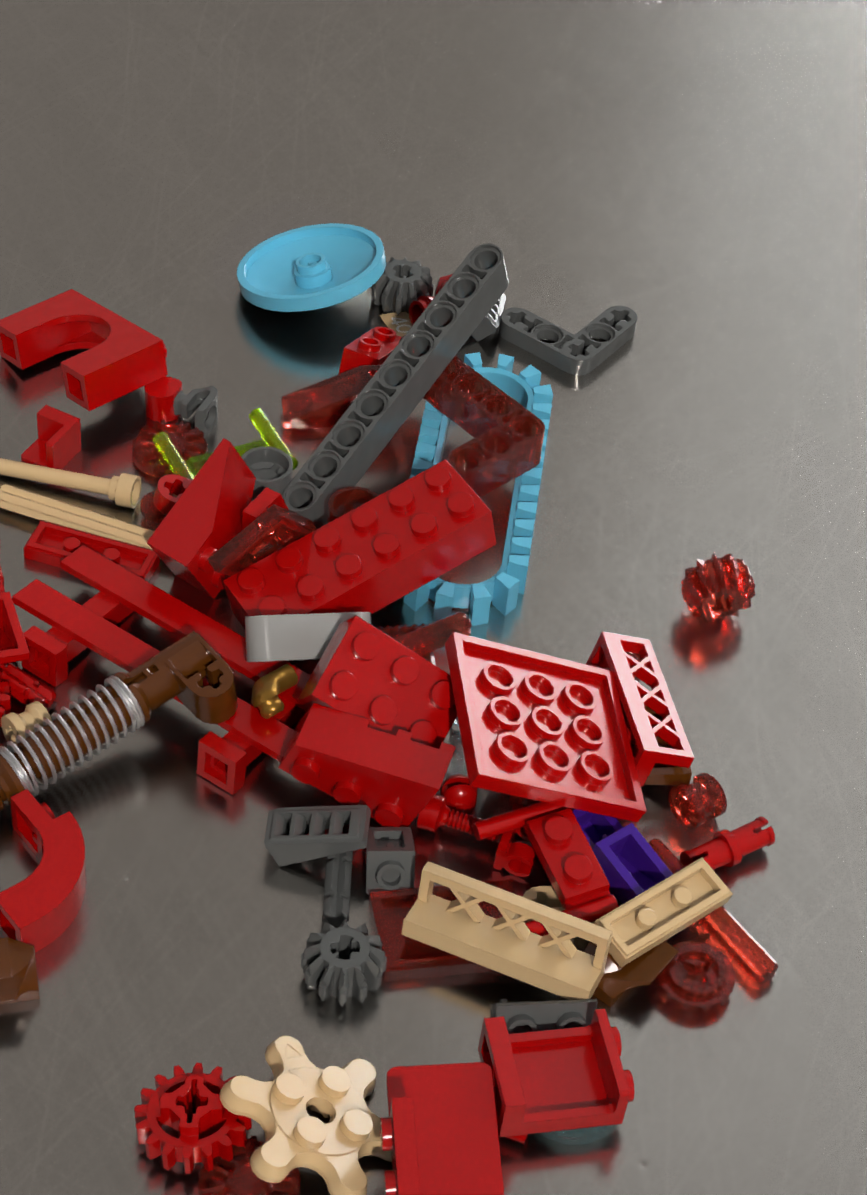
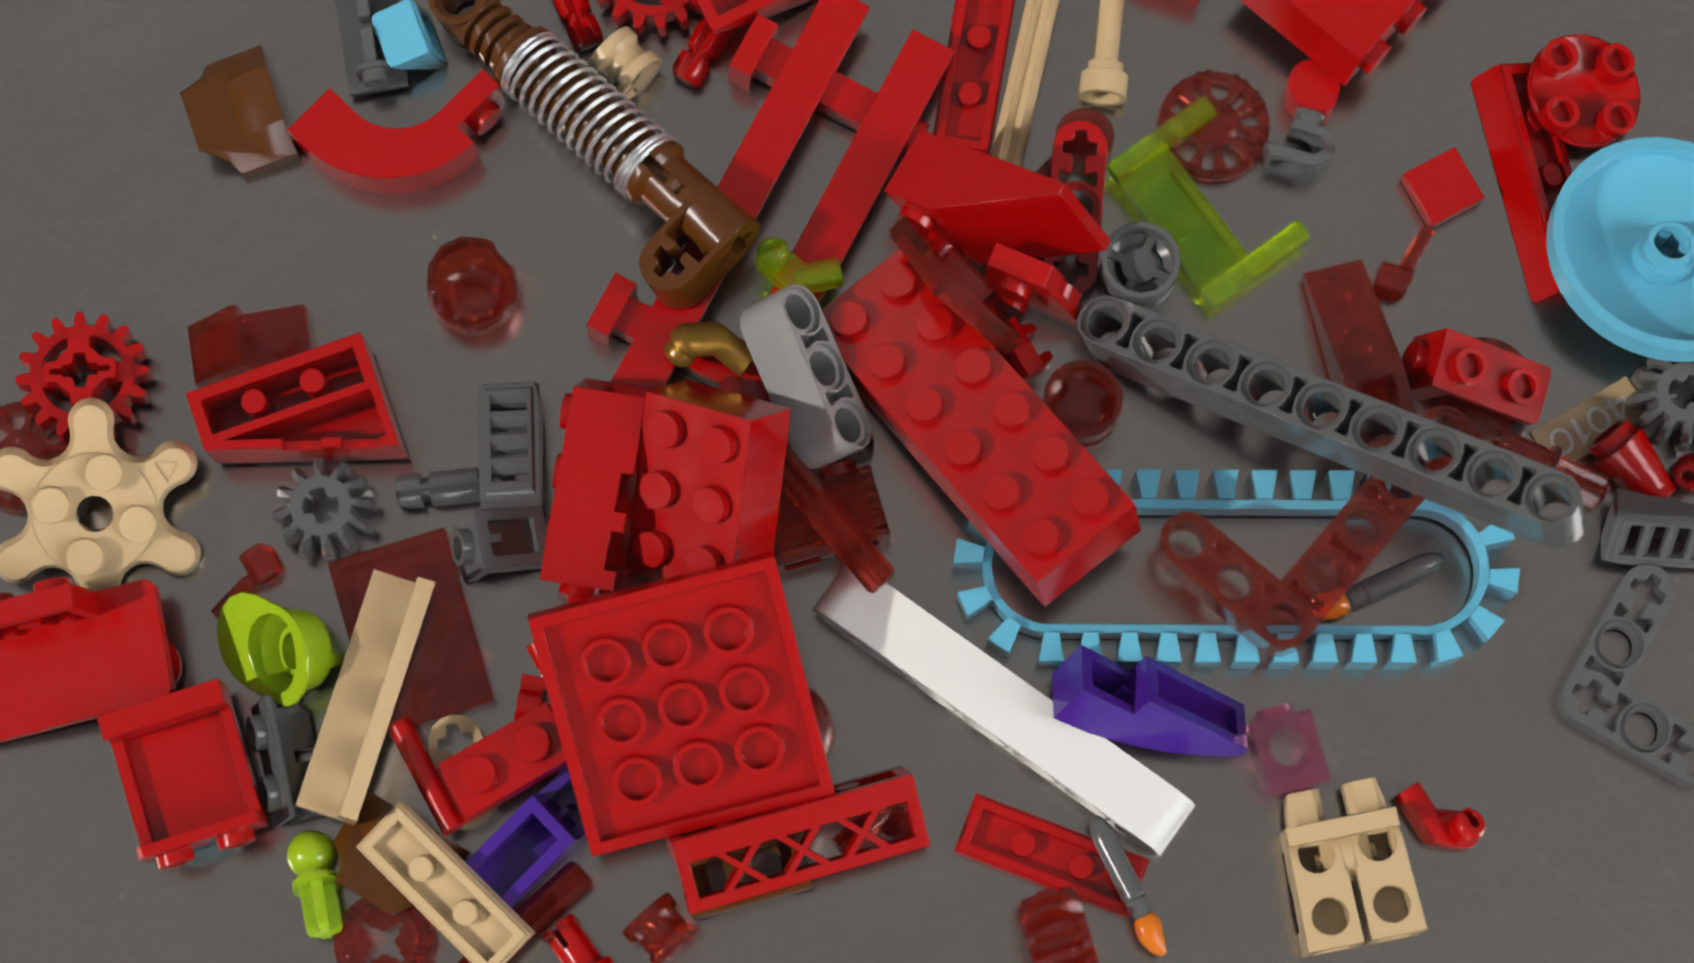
camera: 90 degrees right, 35 degrees up
none -> red wedge [185,332,409,464]
none -> clear red slope [187,304,313,387]
none -> clear red hand [211,543,282,618]
none -> lime piece [217,592,344,707]
none -> lime axle [287,830,343,940]
none -> clear red hair [425,236,517,335]
none -> clear neon green arm [755,237,844,293]
none -> white beam [813,560,1195,857]
none -> red tile [954,793,1150,919]
none -> dark purple slope [1052,645,1248,757]
none -> dark grey piece [1089,816,1167,956]
none -> clear pink brick [1246,703,1331,802]
none -> tan hips [1279,777,1428,958]
none -> clear red hand [1372,226,1435,301]
none -> red arm [1393,781,1486,850]
none -> red tile [1400,147,1485,231]
none -> red slope [1471,62,1573,303]
none -> red dish [1527,34,1641,148]

